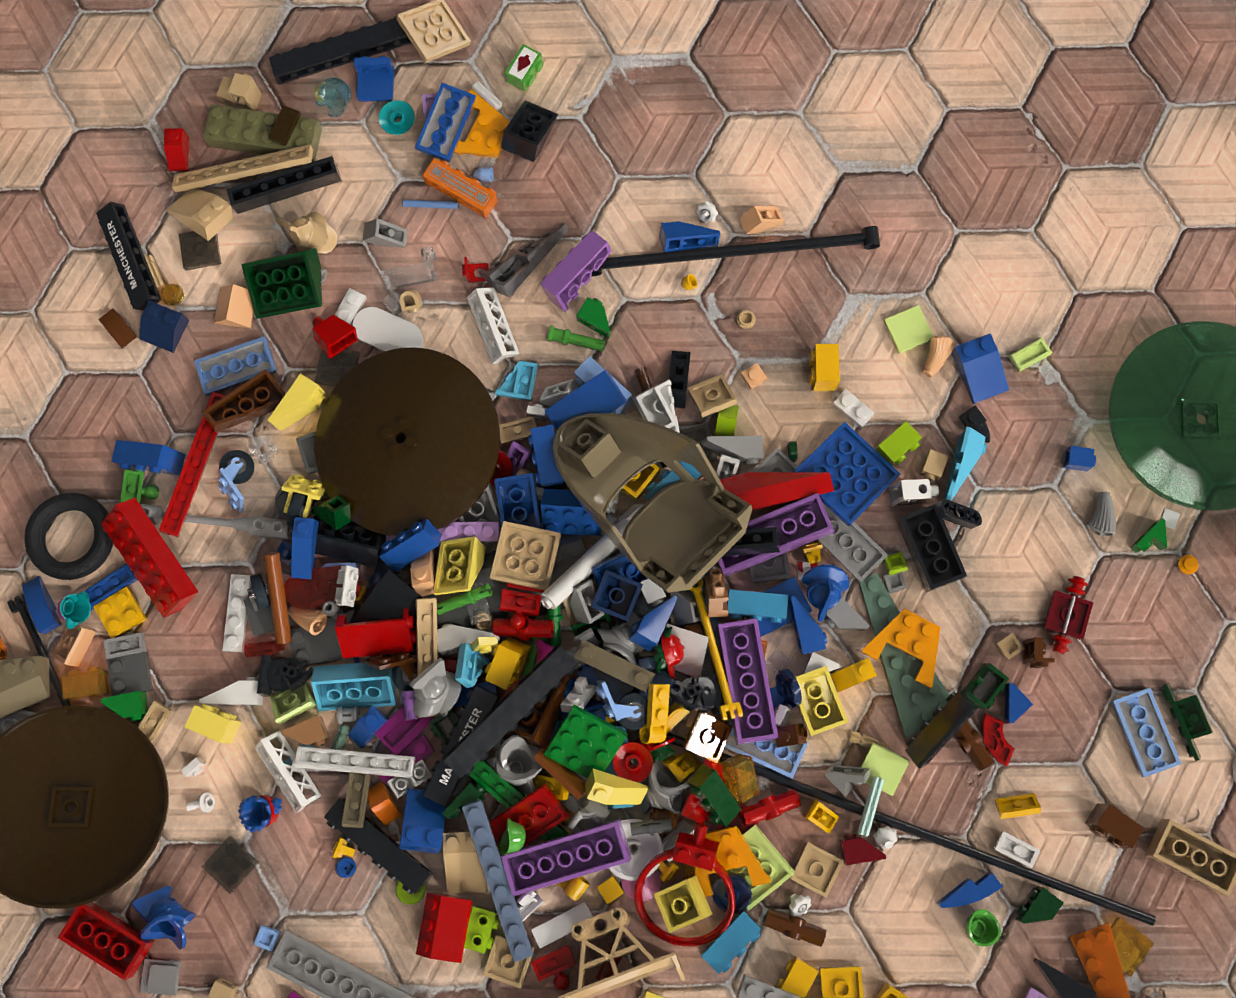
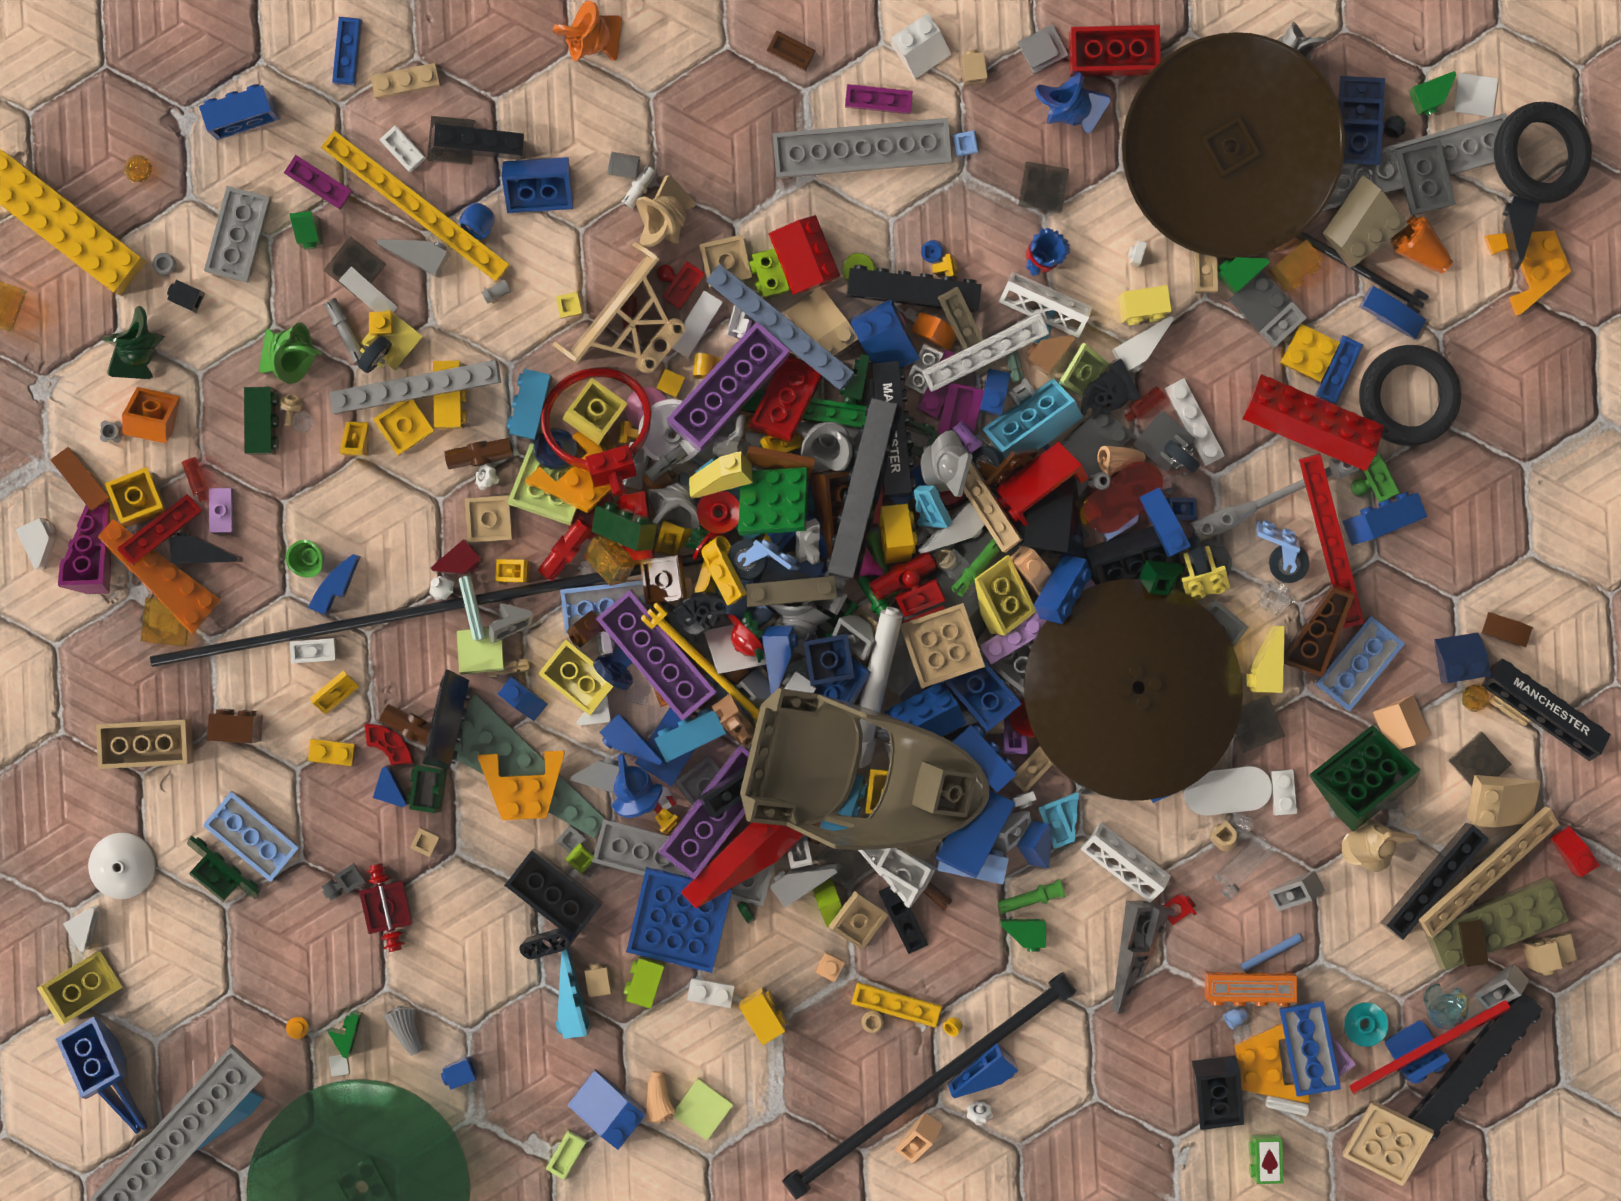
camera: 140 degrees right, 10 degrees up
light nougat slope [51,624,96,667] -> none
teal hat [58,591,91,629] -> none
white plate [186,792,215,813] -> none
dark orange piece [263,552,292,644] -> none
red torso [312,315,358,359] -> none
white hinge [334,565,359,607] -> none
light yellow plate [471,637,498,654] -> none
bright green helmet [499,819,526,855] -> none
medium lavender wedge [540,230,612,313] -> none
yellow slope [830,658,877,693] -> none
white torso [889,479,939,507] -> none
black plate [958,405,990,443] -> none
dark green slope [1016,886,1064,924] -> none
reddish brown bracket [1023,637,1055,668] -> none
none -> yellow plate [308,739,356,766]
none -> dark grey plate [321,863,366,901]
none -> blue slope [498,676,548,721]
none -> yellow tile [851,982,942,1028]
none -> blue slope [1016,821,1051,868]
none -> red tile [1349,1000,1511,1095]
none -> light grey slope [1475,964,1529,1009]

